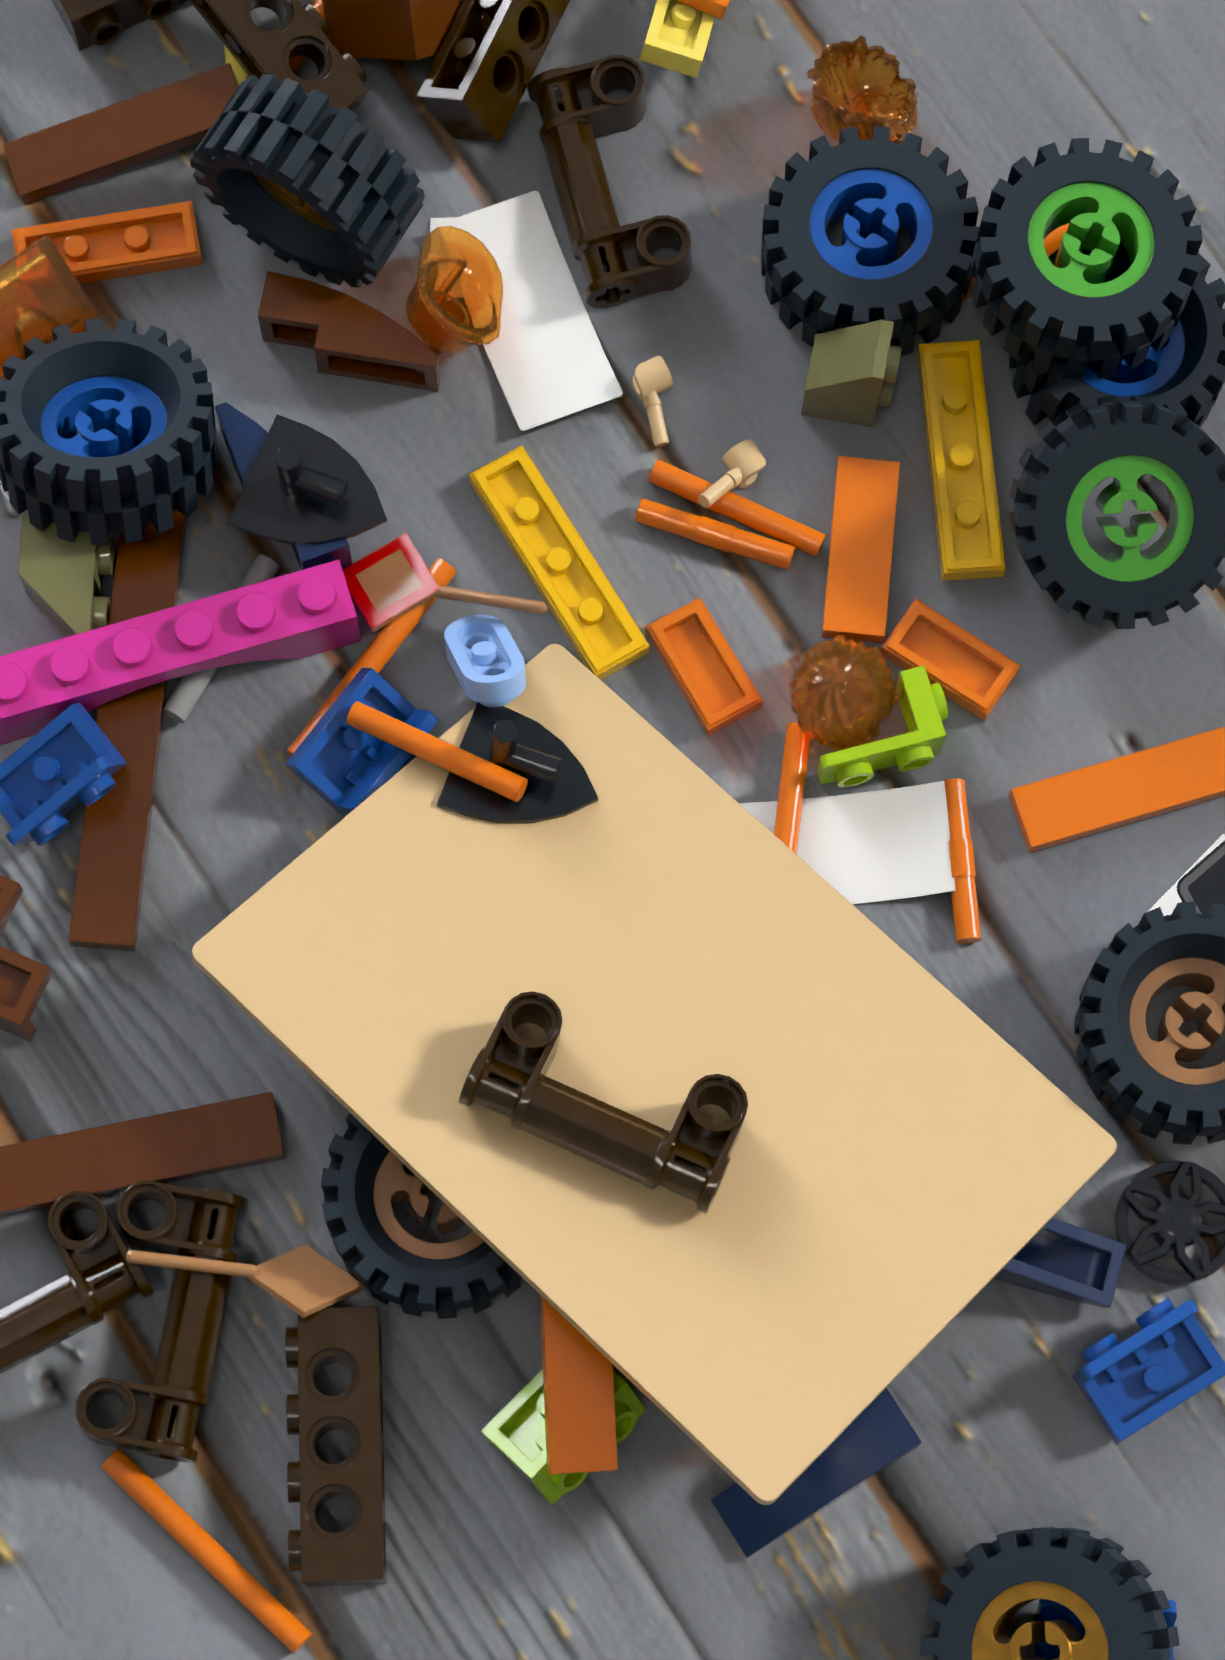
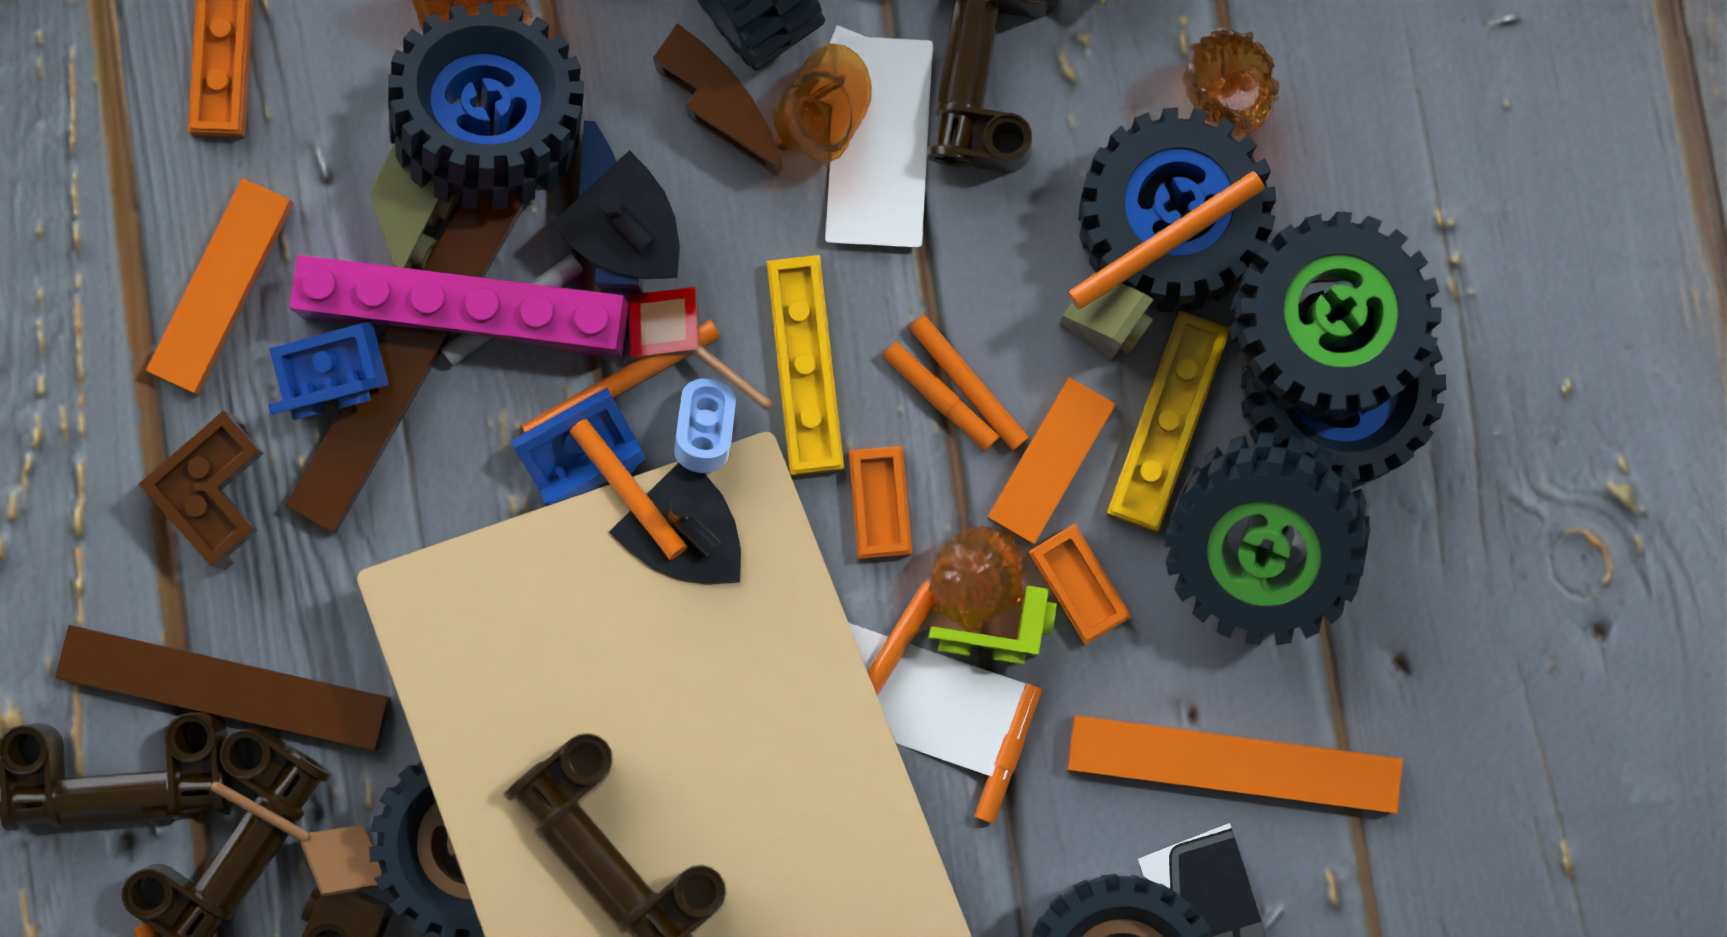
camera: 30 degrees right, 10 degrees up
tan hand [632,356,673,447] -> none
tan hand [698,439,766,508] -> none
none -> orange bar [1067,171,1265,310]

